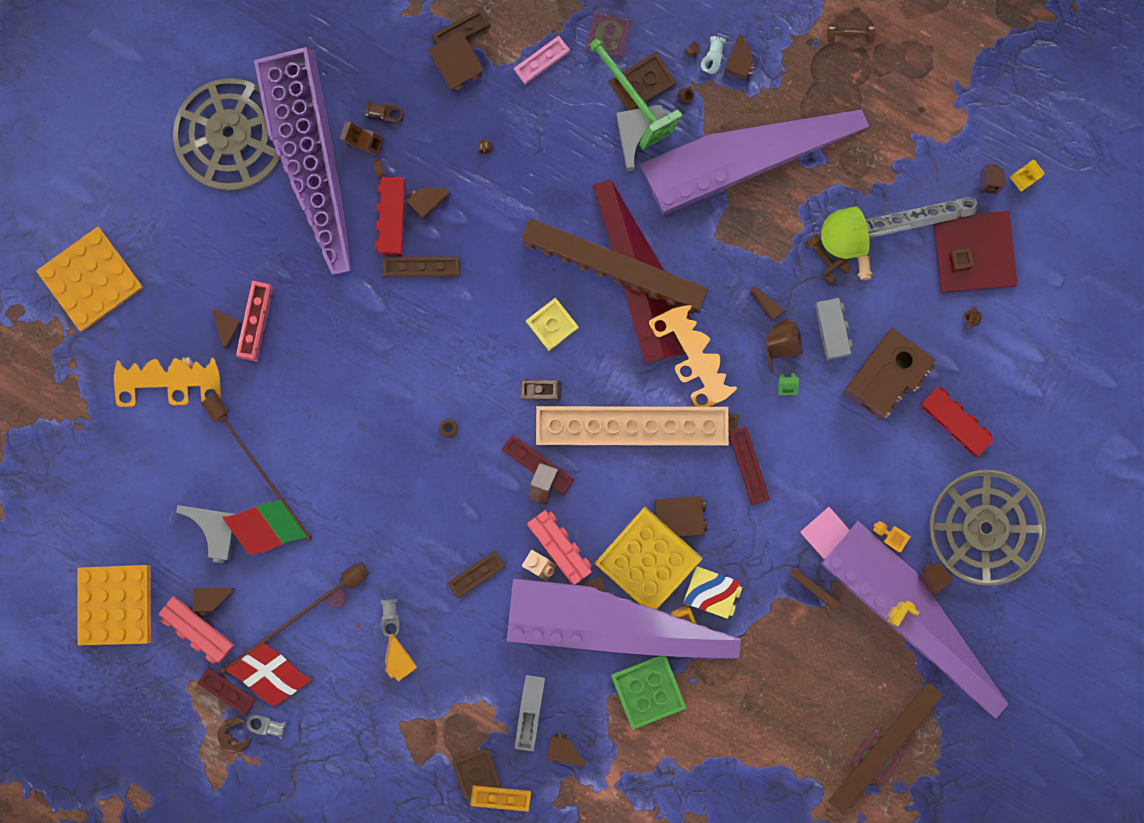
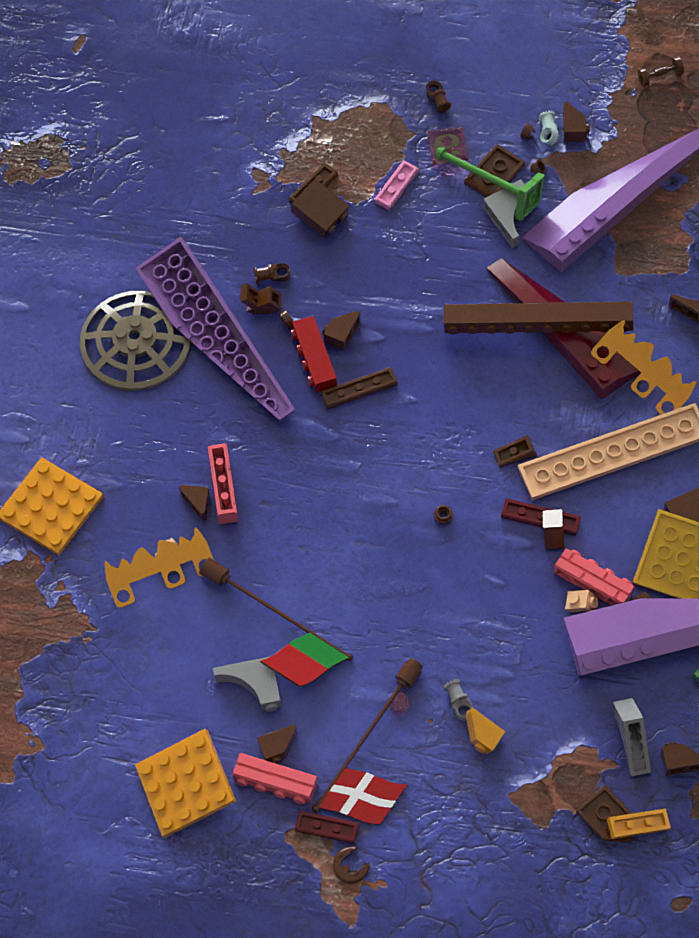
camera: 15 degrees left, 20 degrees down
light grey connector [247,715,287,739] -> none
reddish brown tile [447,551,506,599] -> none
reddish brown hinge [478,139,493,154] -> none
light yellow tile [526,298,579,351] -> none

